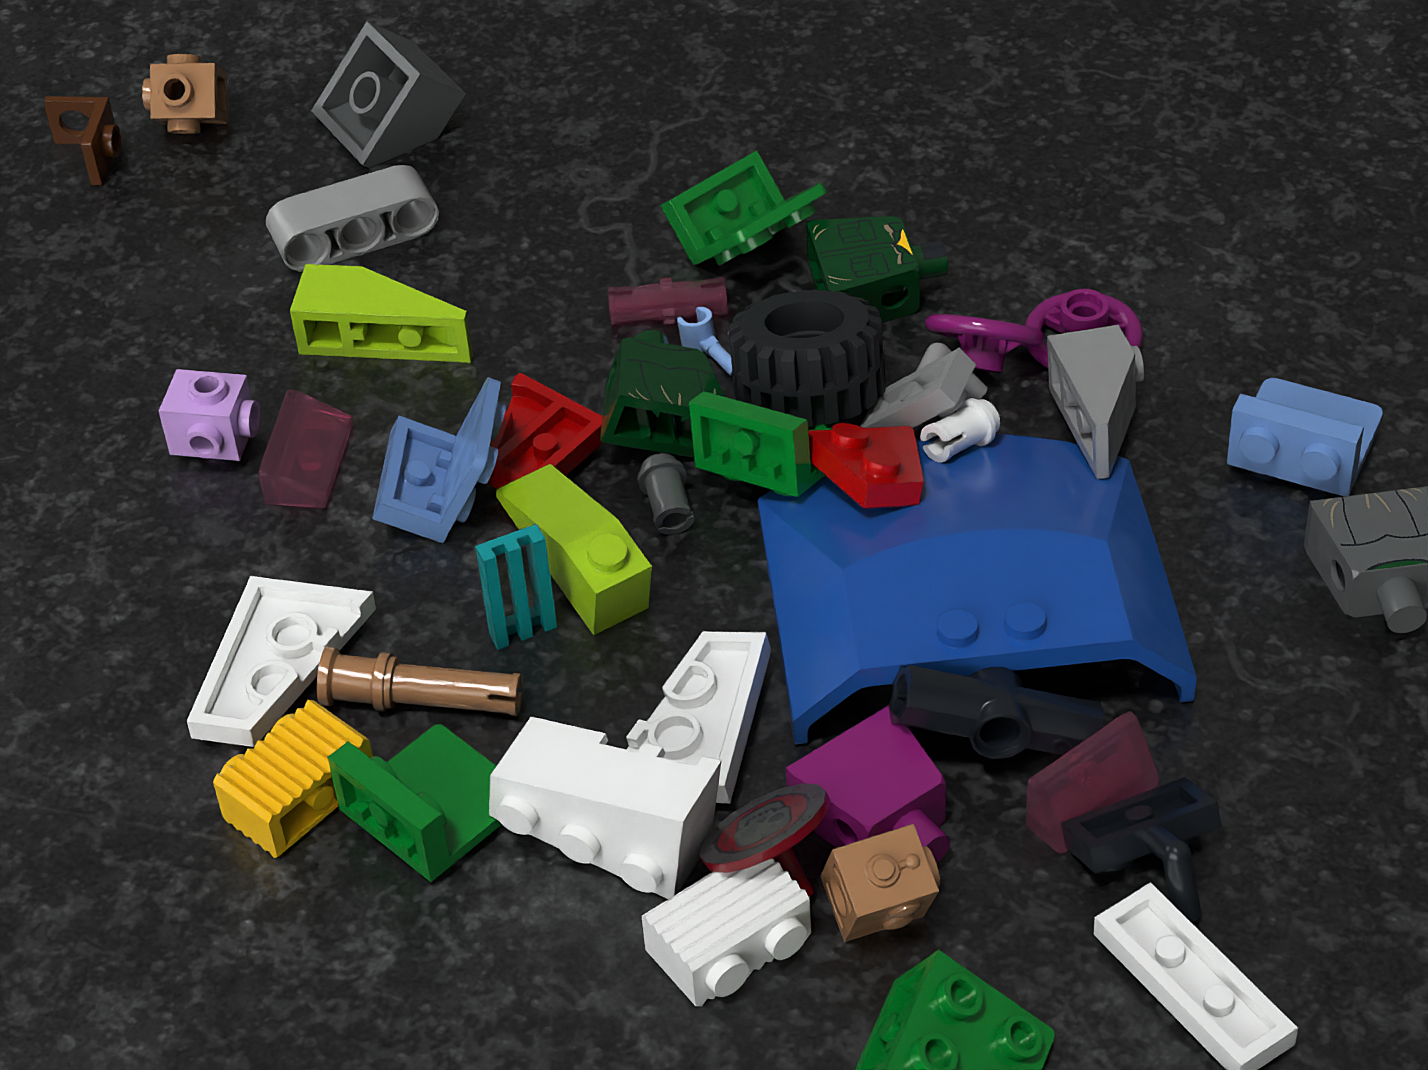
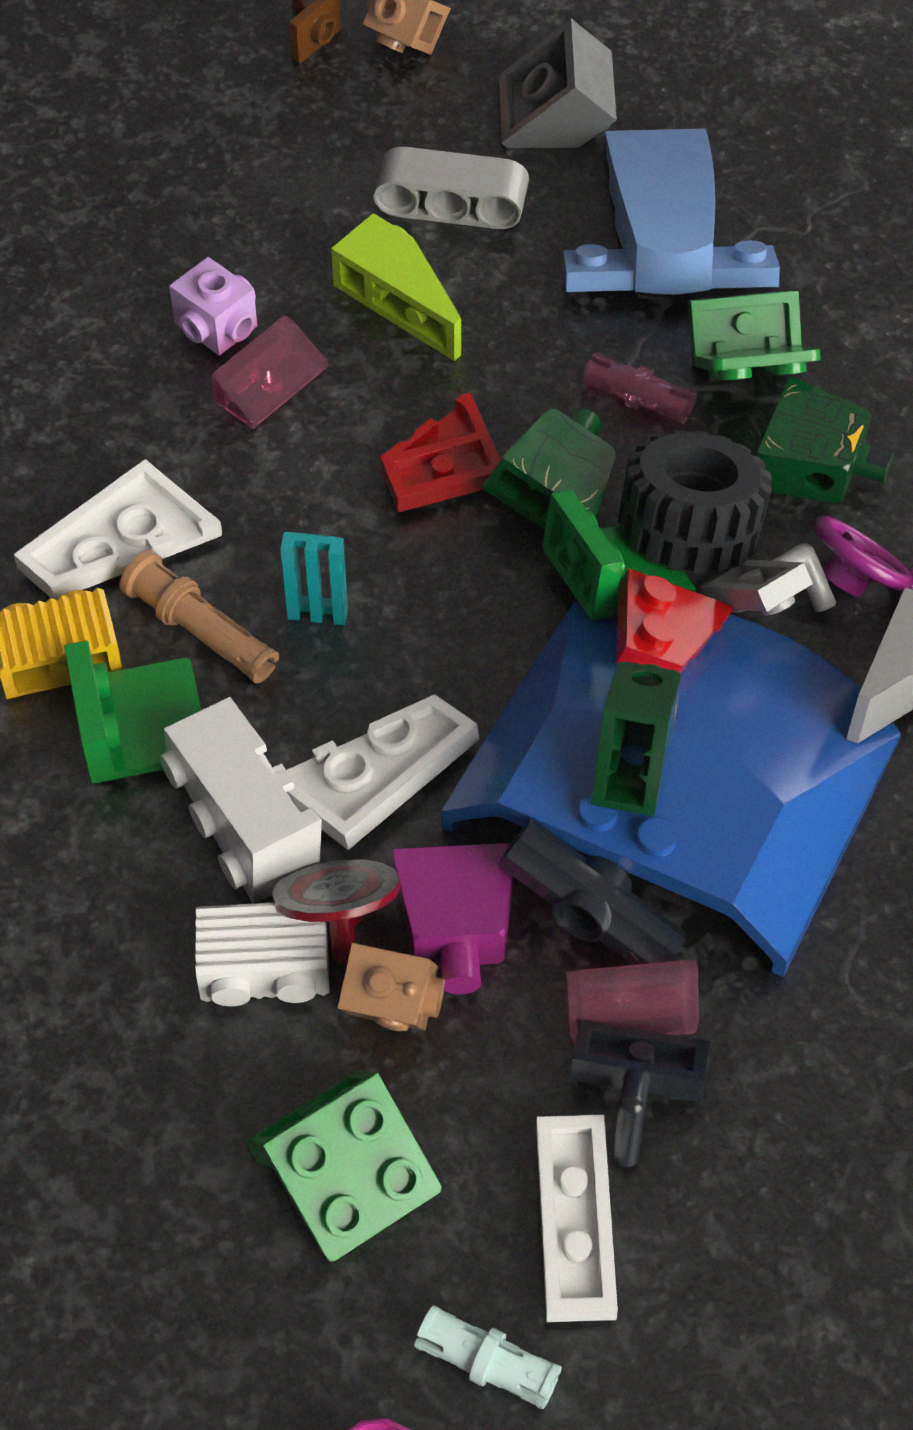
camera: 30 degrees right, 10 degrees up
medium blue bracket [372,377,506,543] -> none
lime slope [496,464,652,636] -> none
dark grey pin [637,453,694,535] -> none
light blue hand [677,307,733,378] -> none
white pin [920,398,1000,463] -> none
none -> medium blue slope [563,129,780,295]
none -> dark green torso [591,661,681,817]

